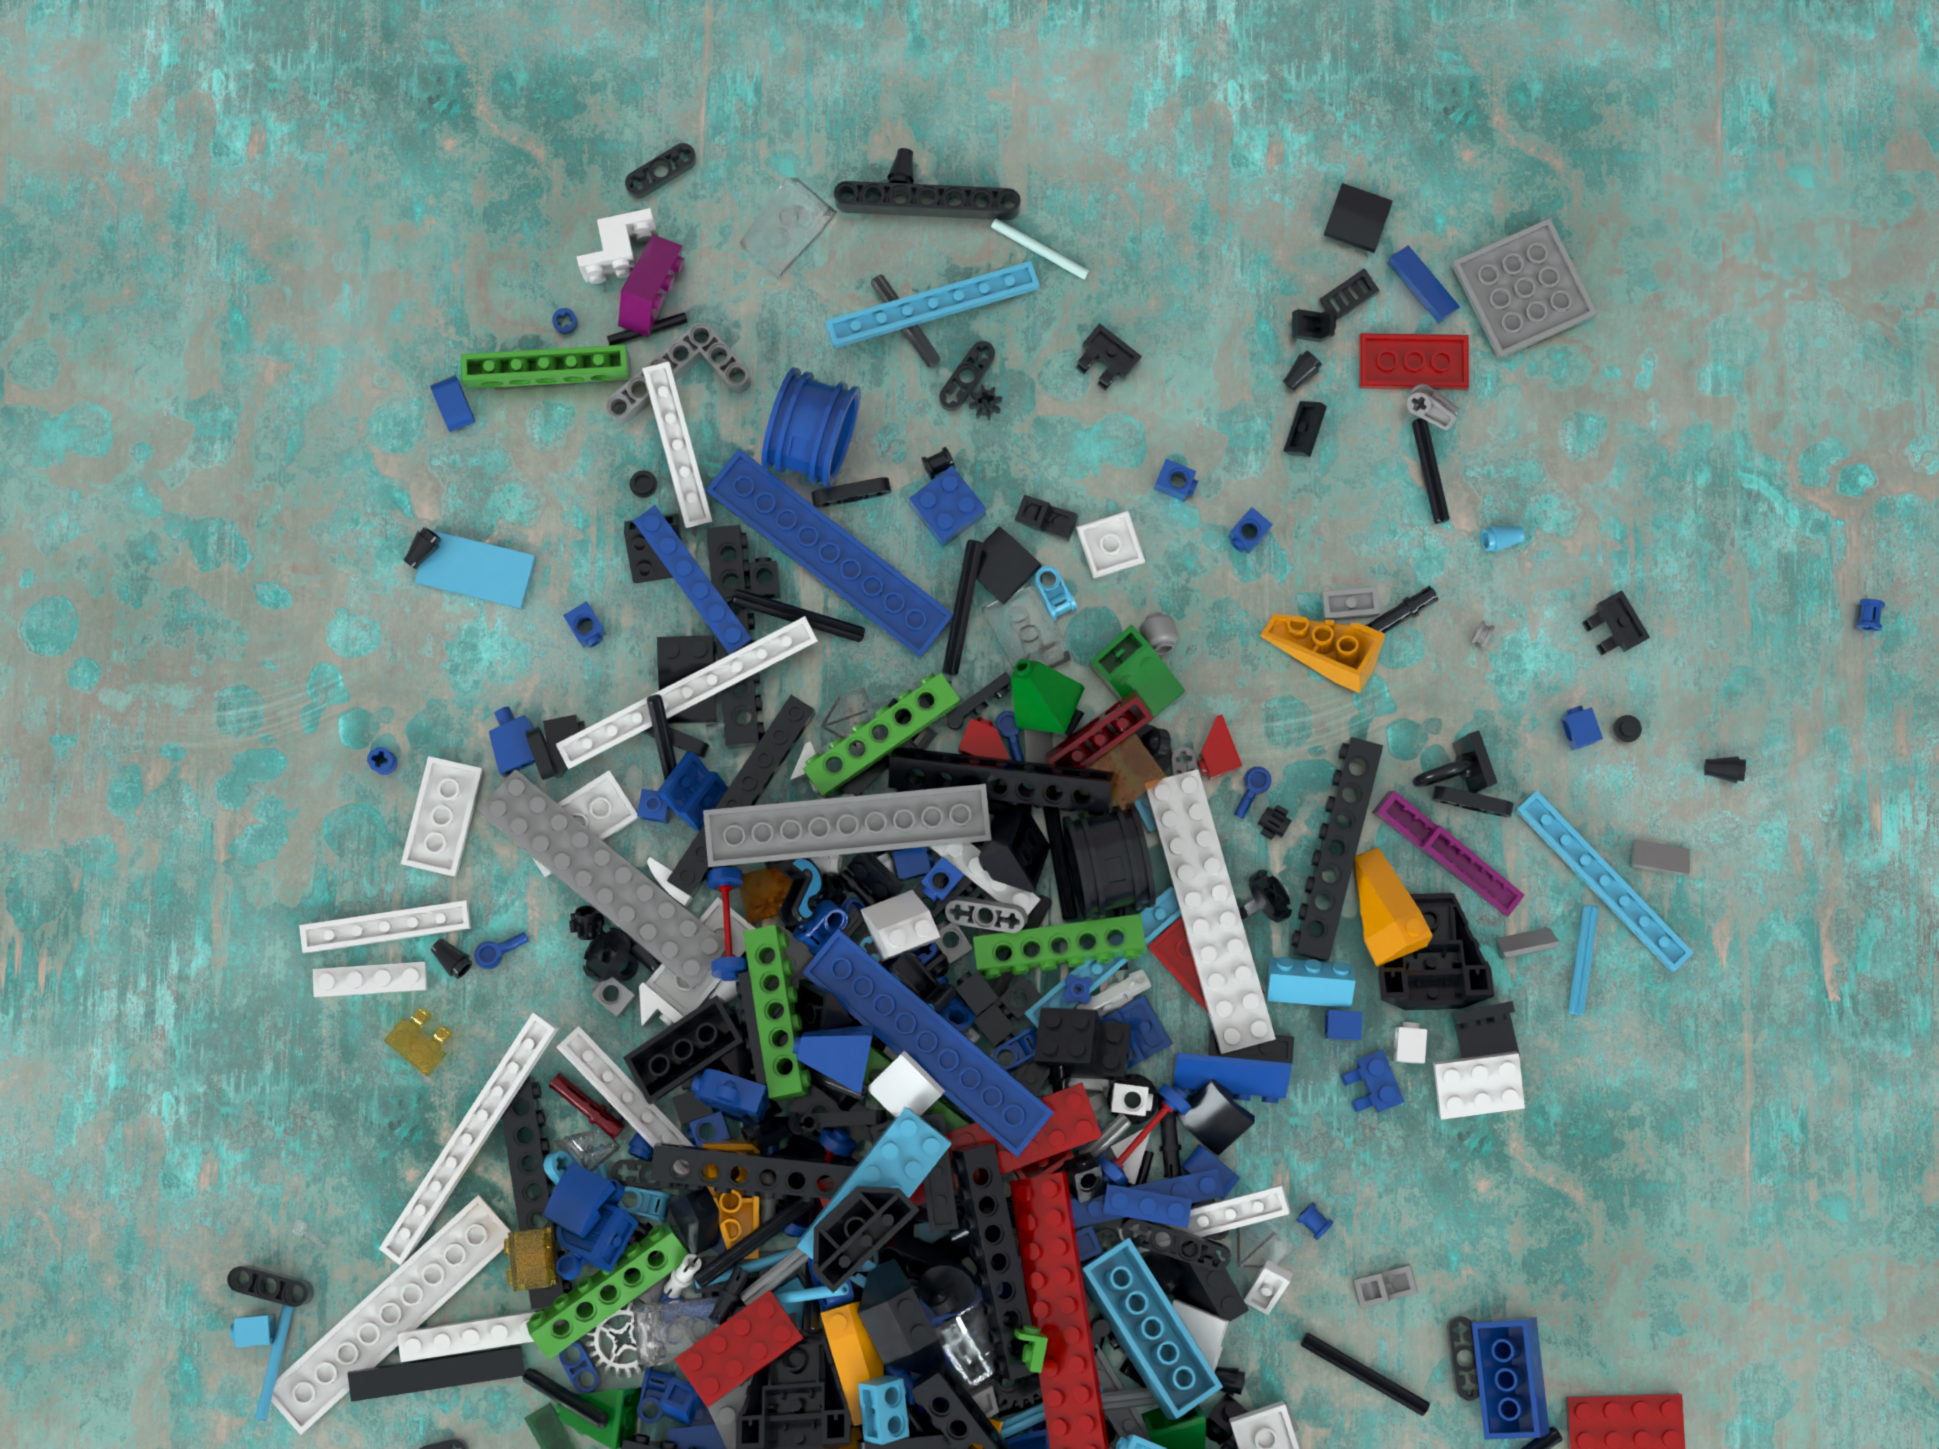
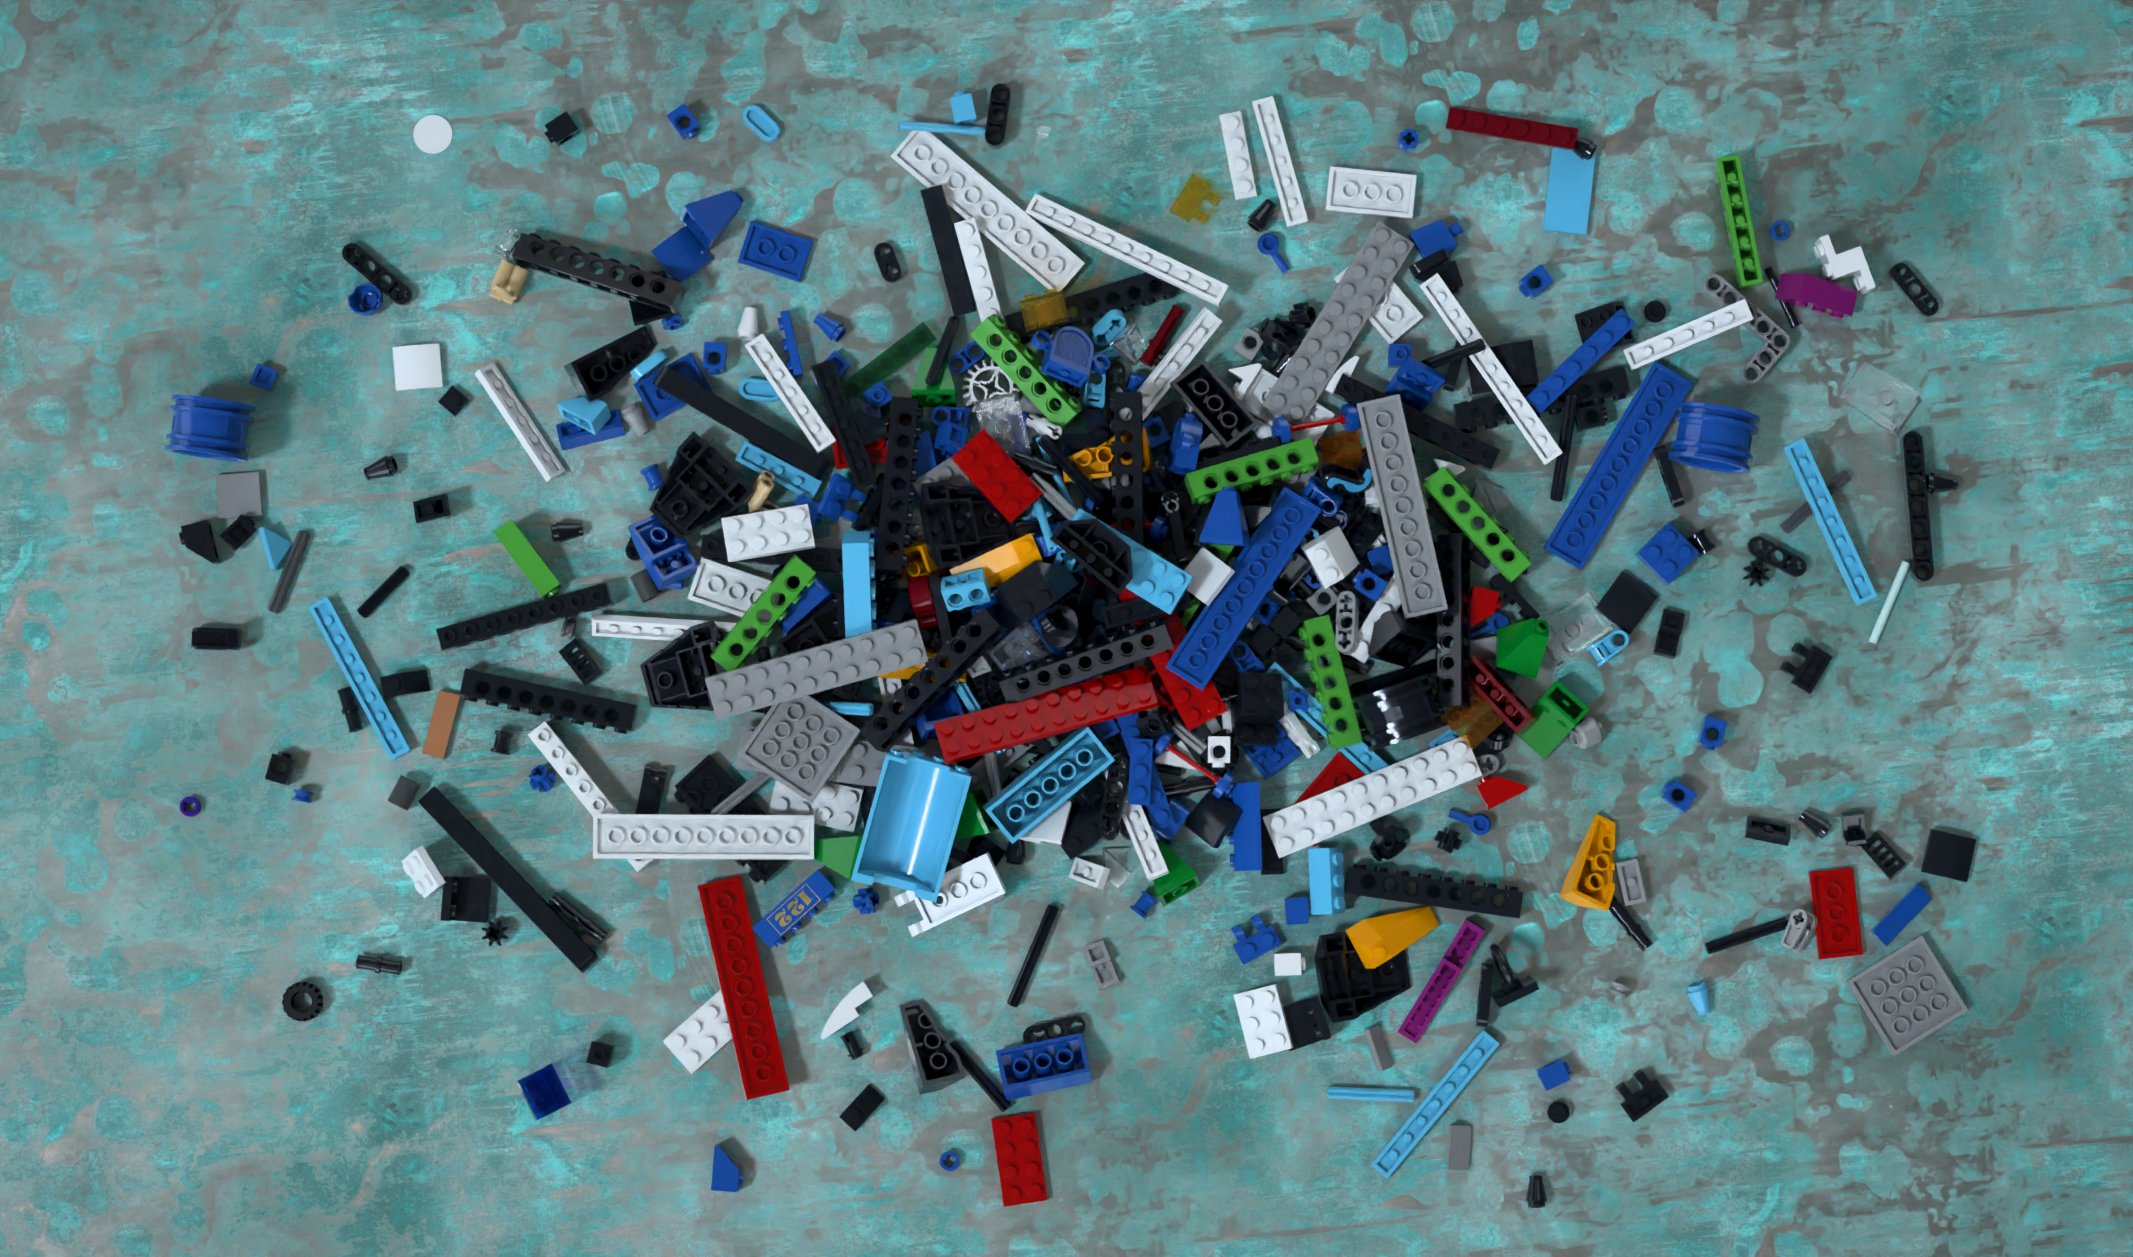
camera: 85 degrees right, 5 degrees up
blue beam [430,375,475,432] -> none
blue slope [543,1162,616,1239] -> none
black axle [942,540,983,675] -> none
bright green bracket [1014,1325,1048,1373] -> none
white tile [1076,511,1145,580] -> none
none -> green slope [1153,840,1201,907]
none -> dark red plate [1446,107,1579,151]

